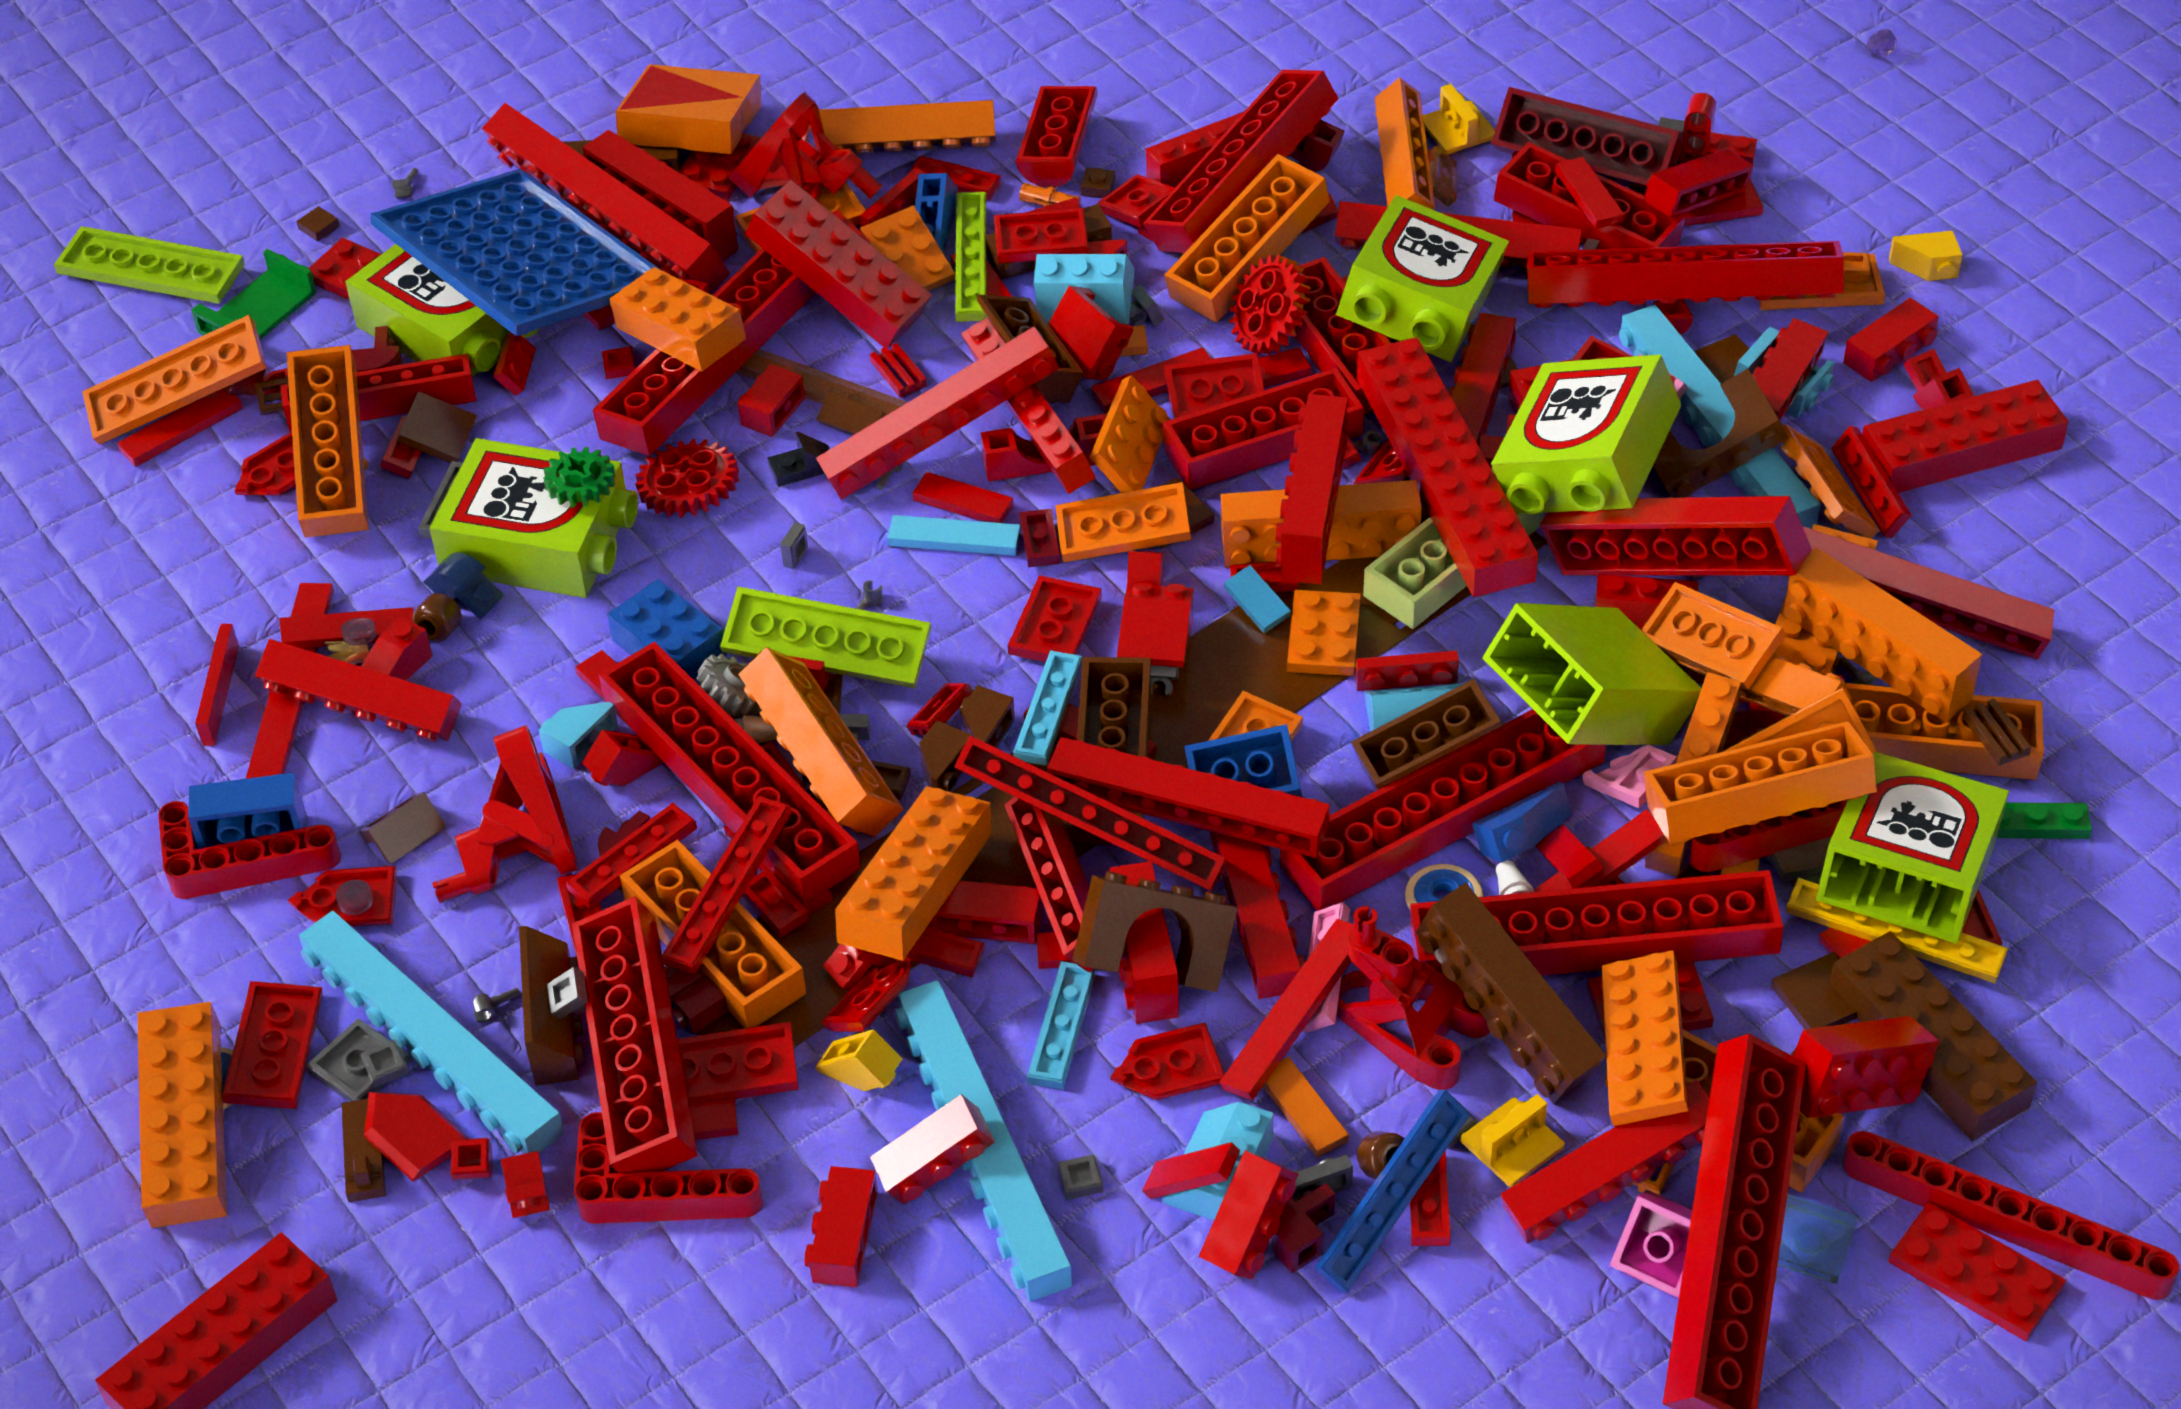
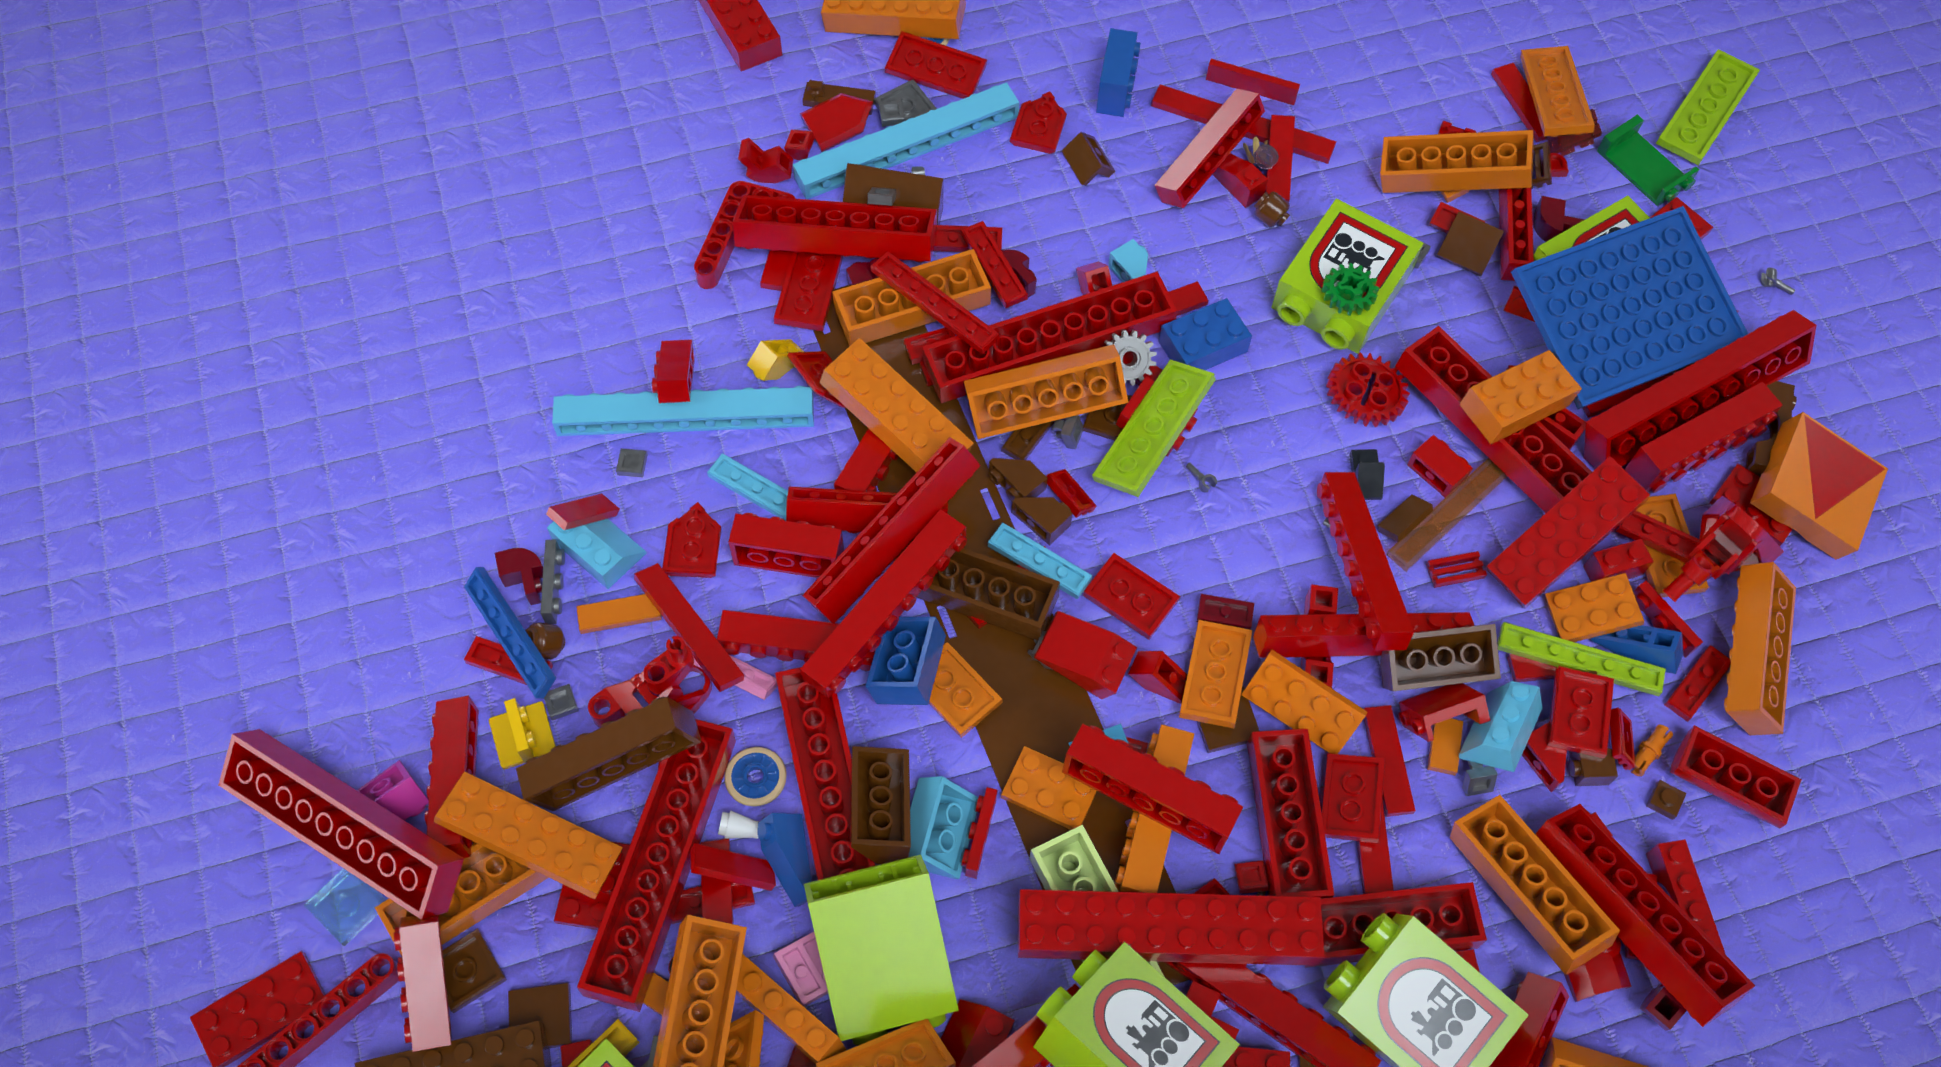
camera: 105 degrees right, 15 degrees up
red beam [158,801,341,899] -> none
reddish brown tile [296,206,340,241] -> none
clear purple tile [336,880,373,915] -> none
dark blue brick [423,553,504,619] -> none
red connector [432,725,579,904] -> none
flat silver tile [780,522,808,569] -> none
red brick [804,1166,878,1287] -> none
medium azure tile [887,515,1021,556] -> none
red tile [910,927,985,978] -> none
red tile [913,472,1014,523] -> none
reddish brown arch [1072,871,1237,992] -> none
red tile [1097,174,1175,228] -> none
brick [1198,1150,1299,1280] -> none
red gear [1229,254,1310,355] -> none

